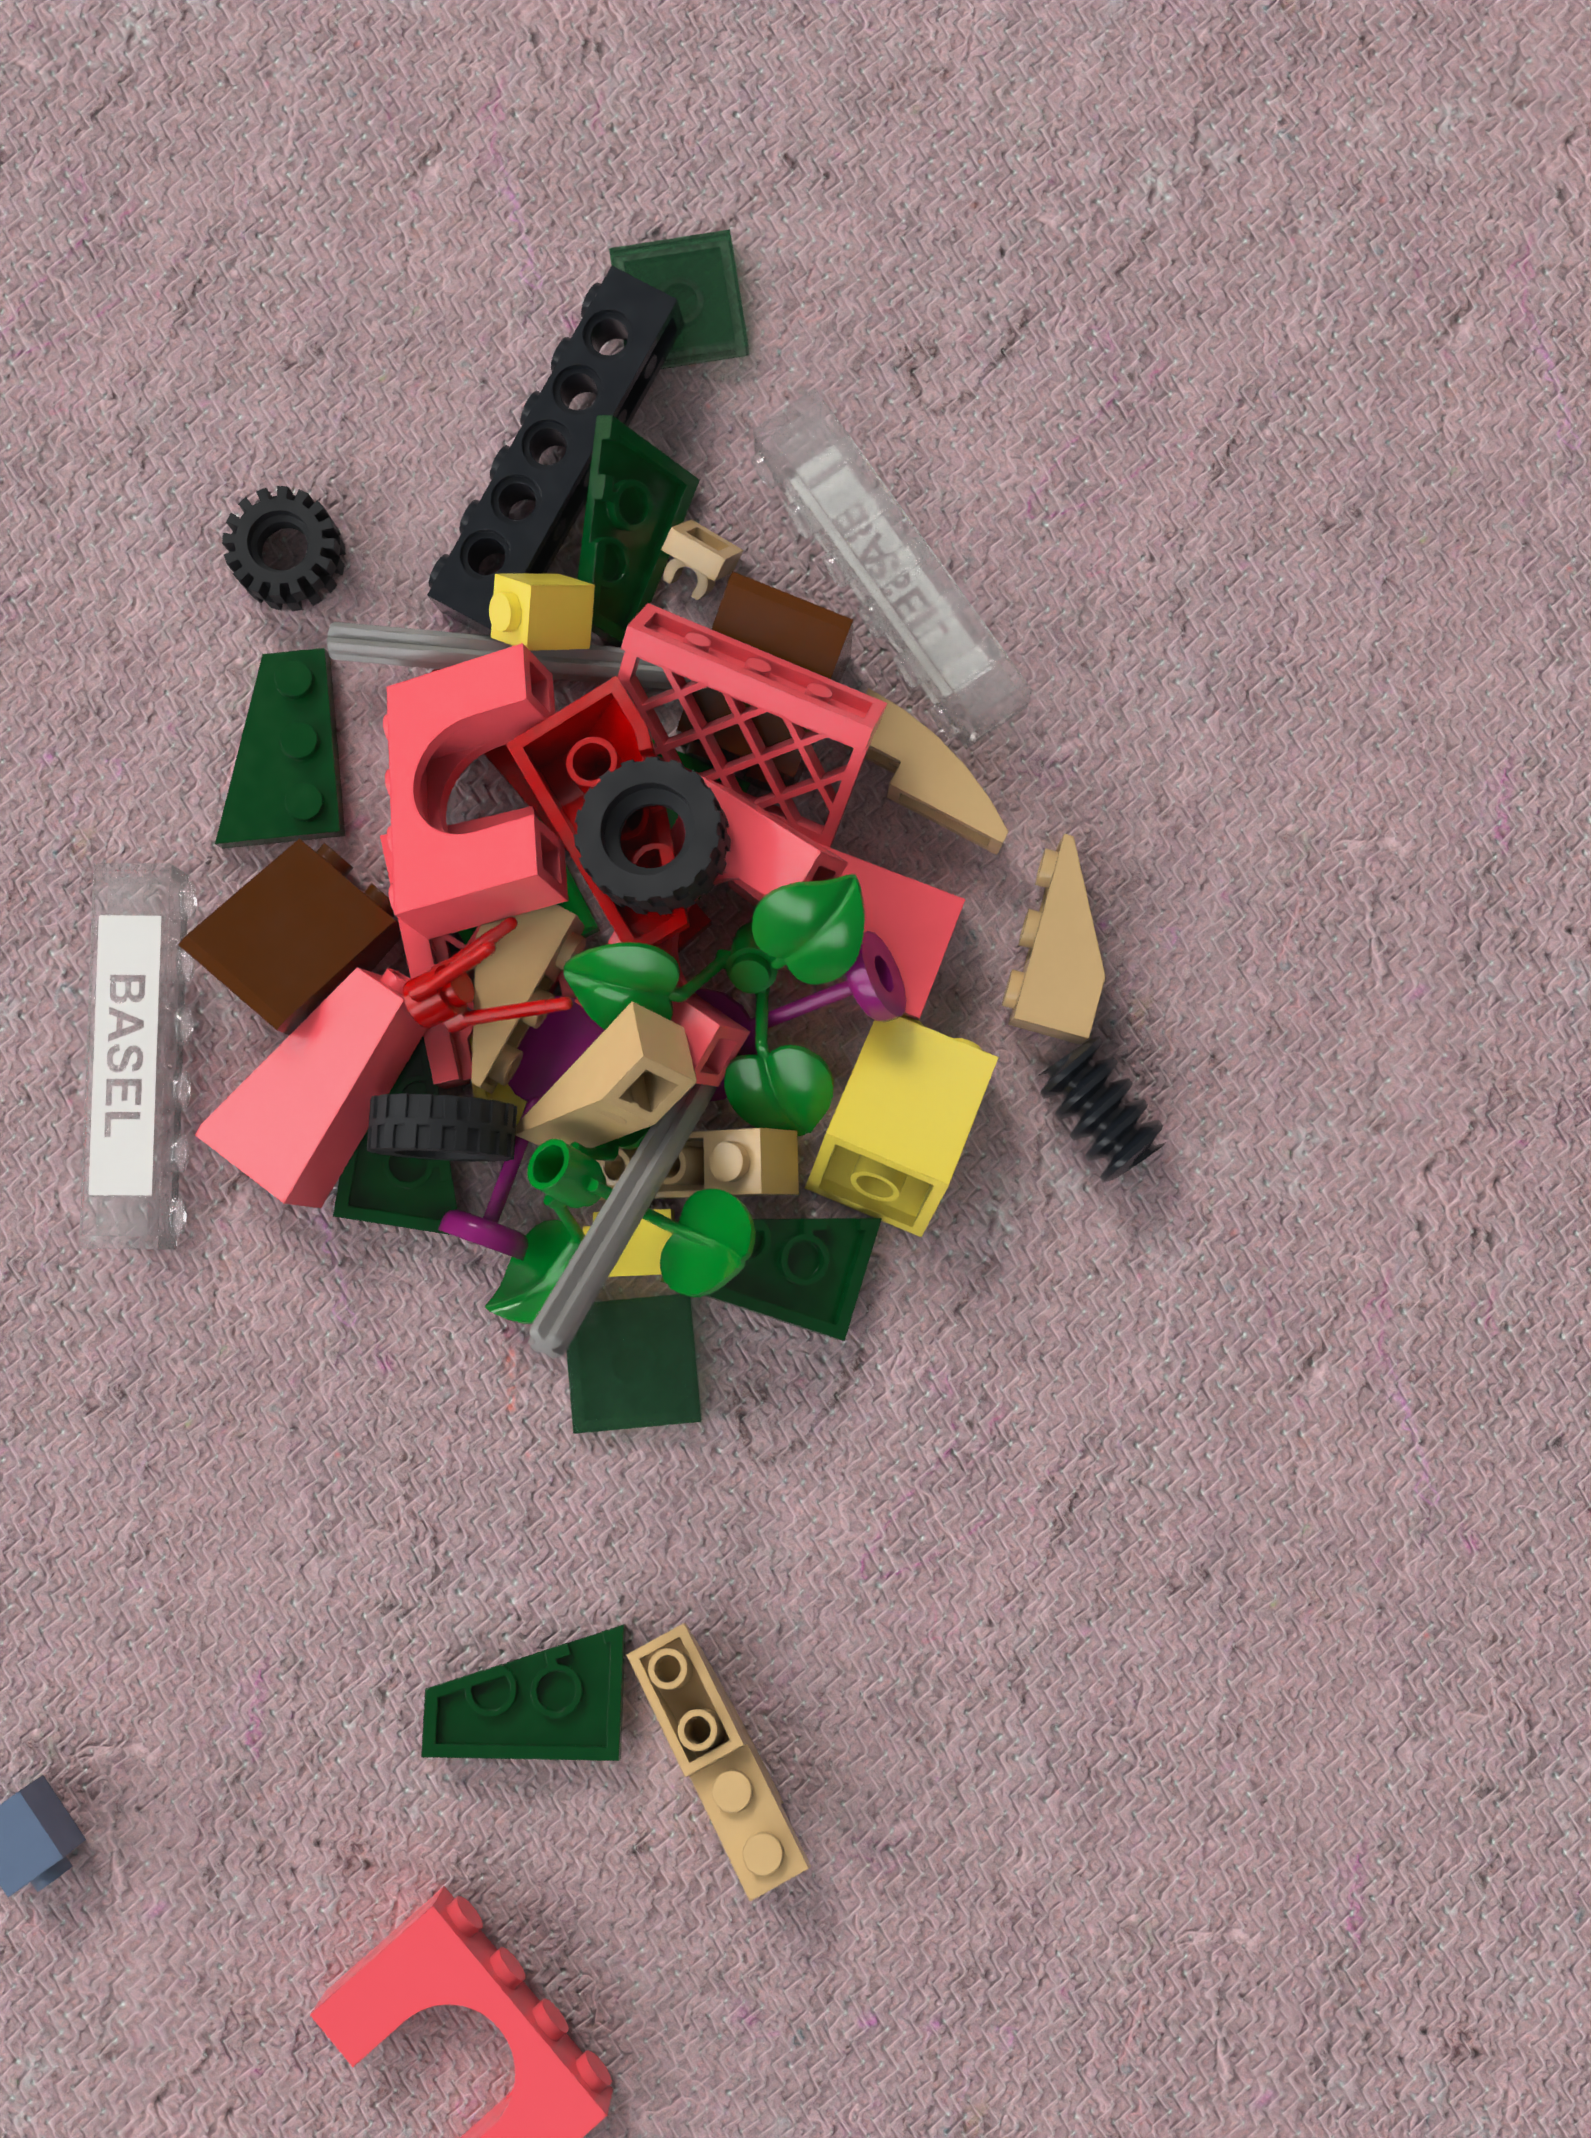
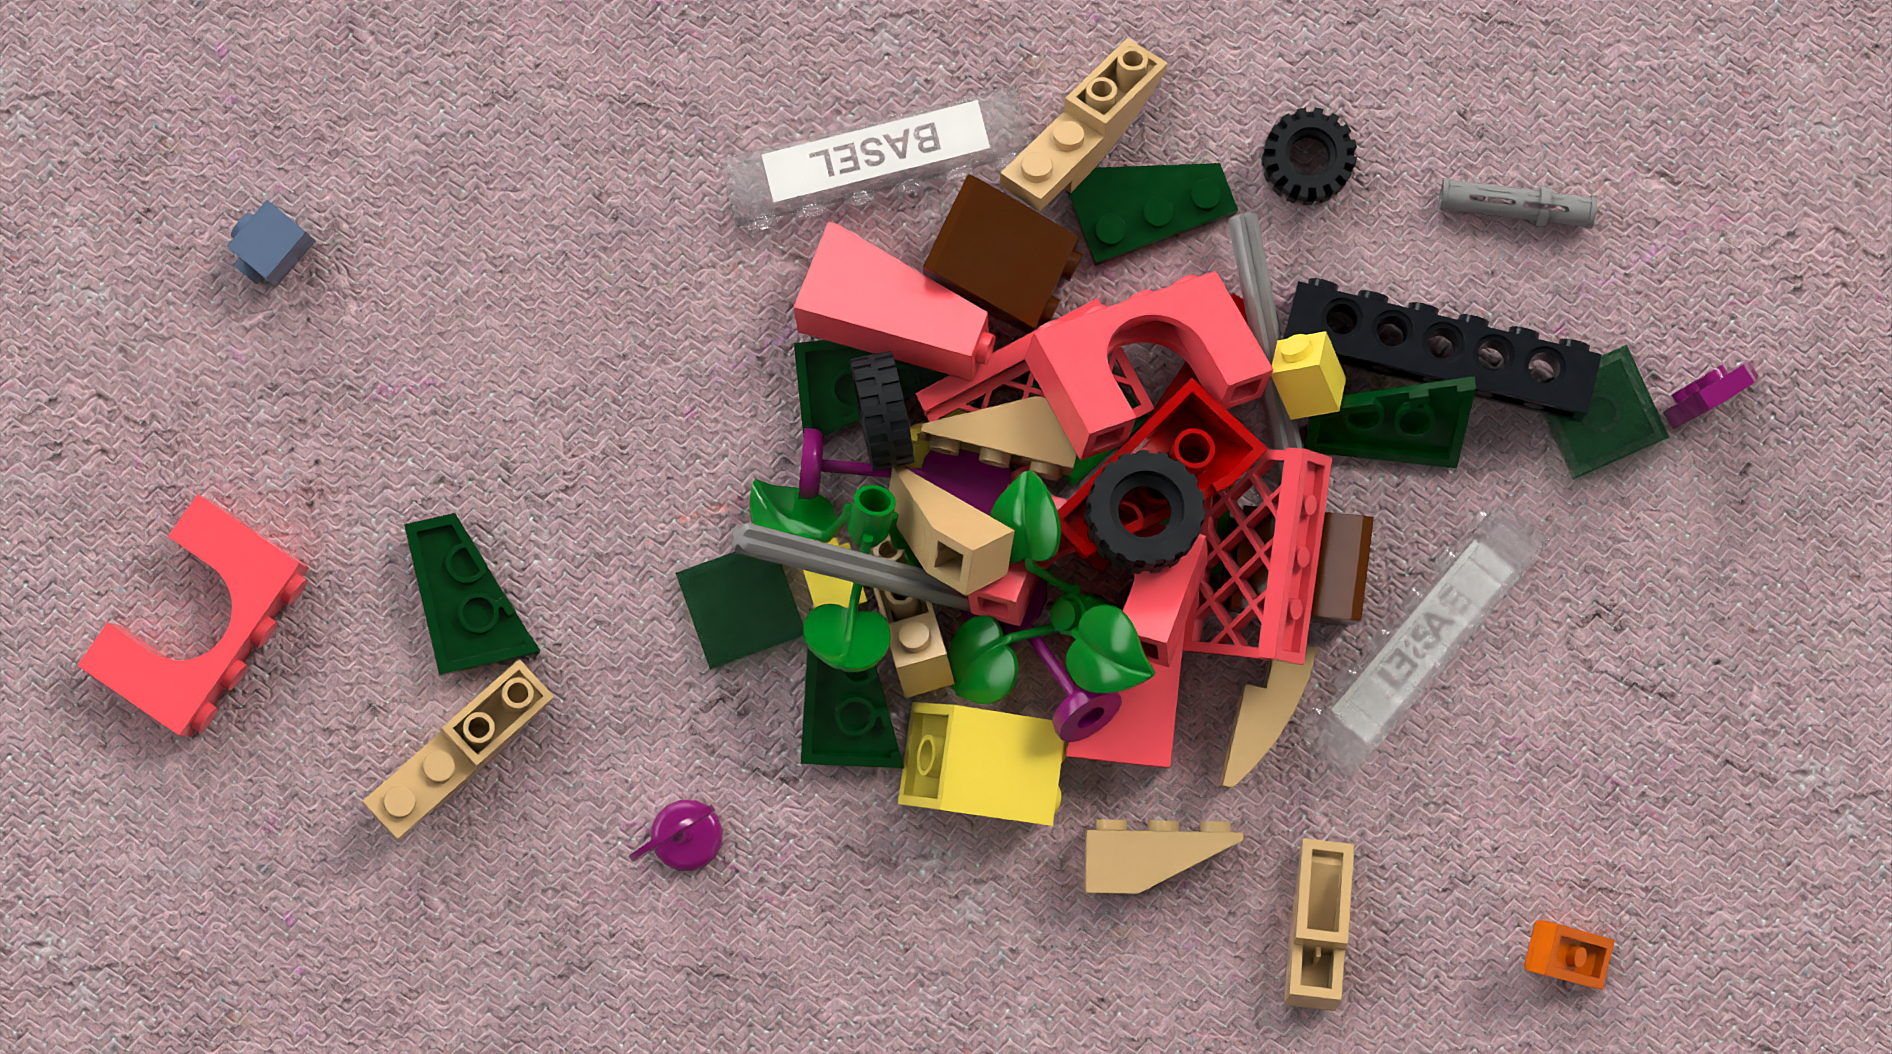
camera: 70 degrees right, 0 degrees up
red plant [403,917,573,1034] -> none
tan tile [661,519,744,600] -> none
black piece [1038,1036,1165,1183] -> none
none -> magenta piece [628,800,723,871]
none -> tan slope [1000,38,1168,212]
none -> tan slope [1284,838,1355,1011]
none -> light grey pin [1439,178,1597,229]
none -> orange slope [1524,920,1615,990]
none -> magenta wing [1663,360,1759,429]

